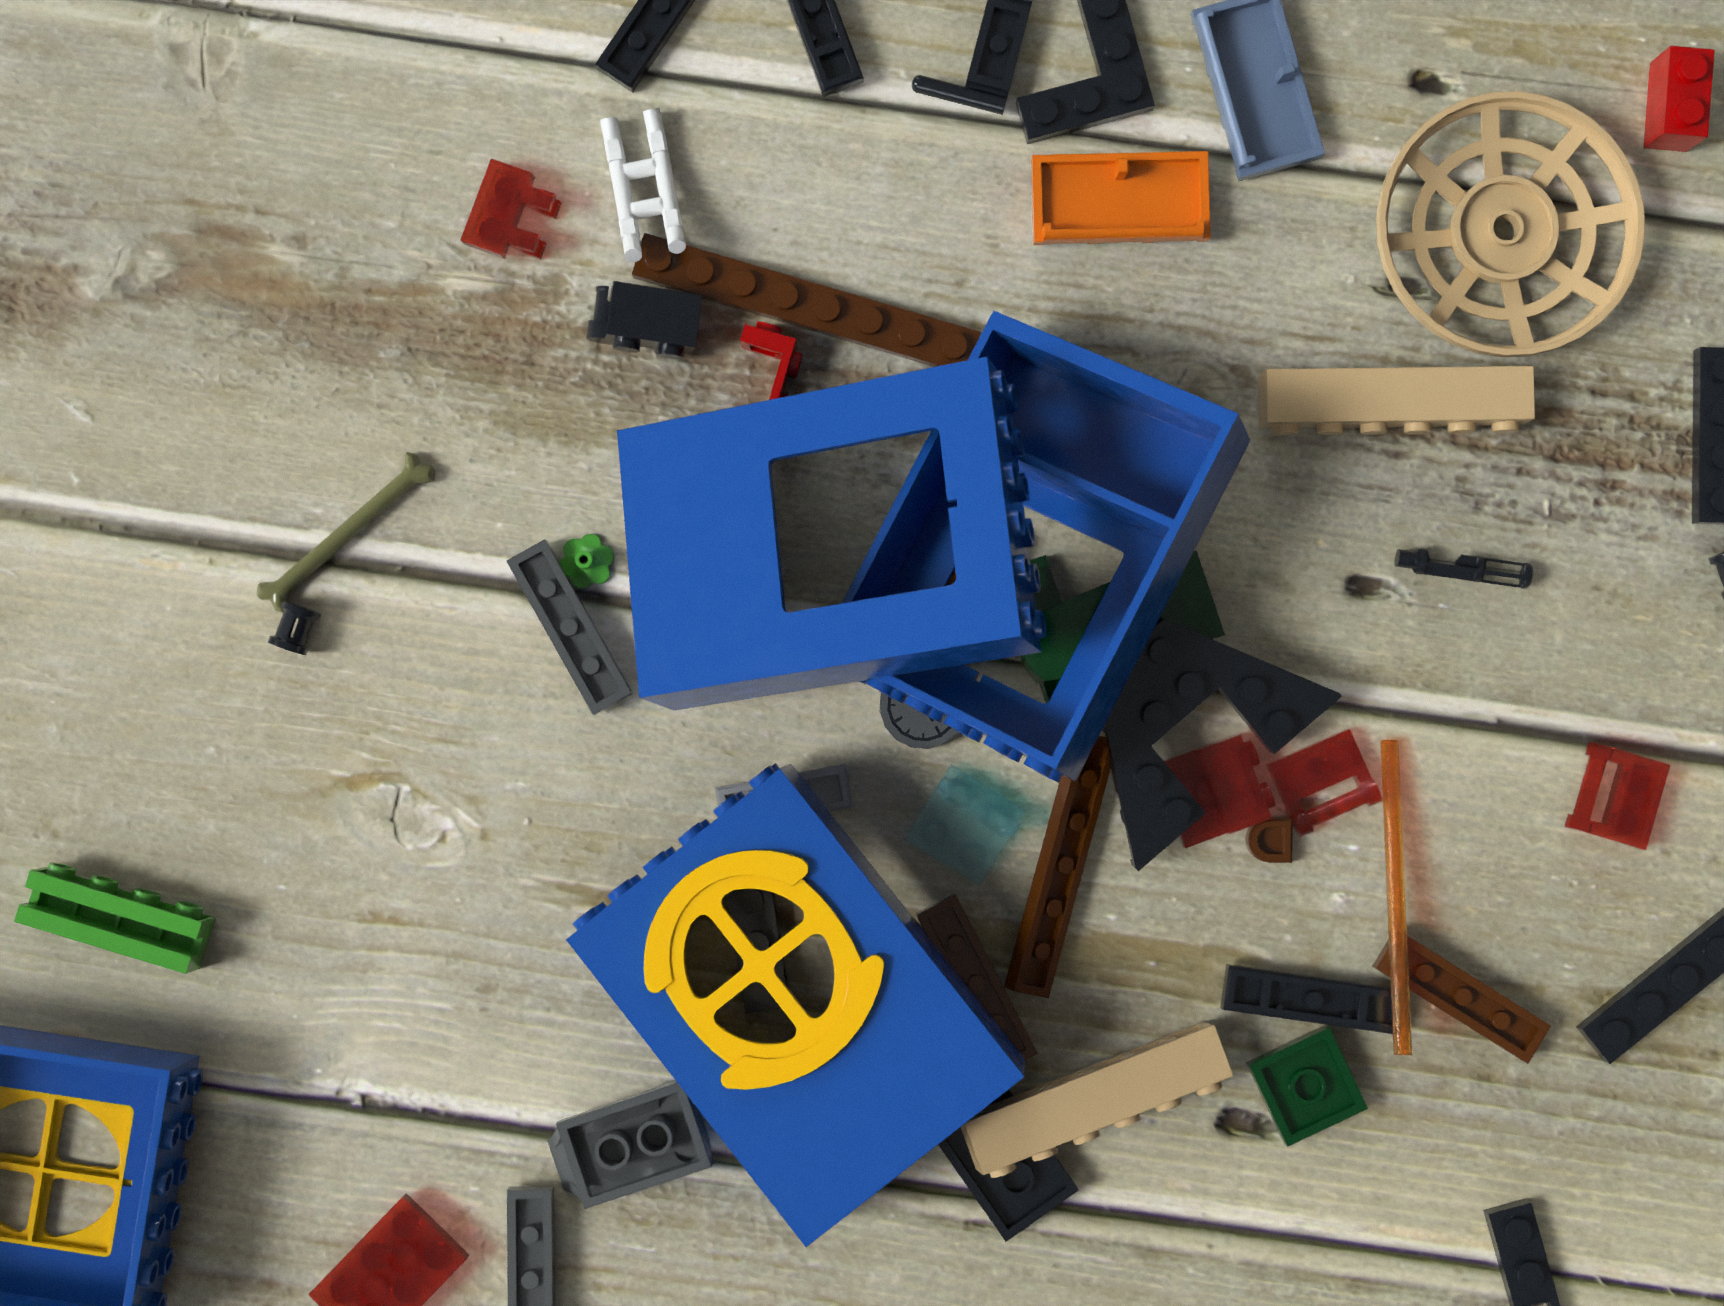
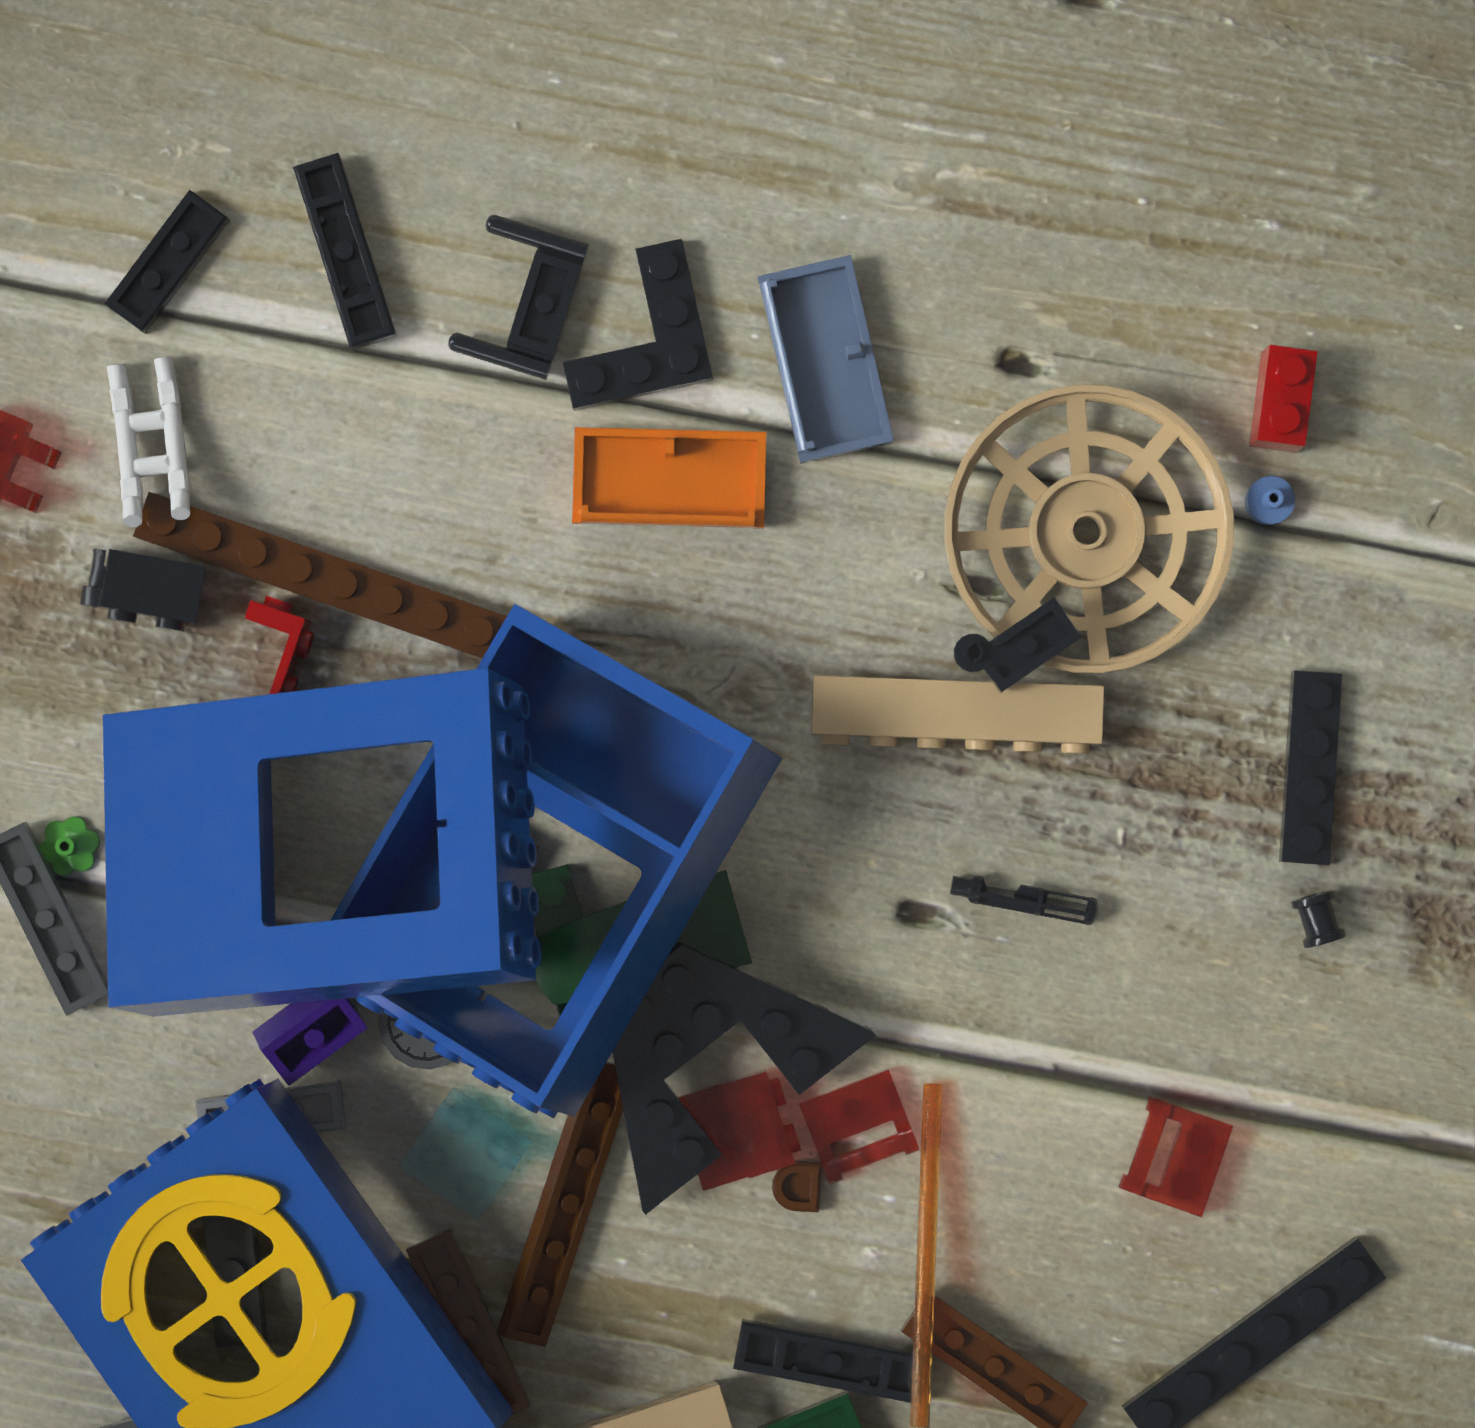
camera: 10 degrees right, 0 degrees up
none -> dark purple brick [252,998,368,1086]
none -> black hinge [953,598,1082,693]
none -> medium blue tile [1245,476,1295,525]

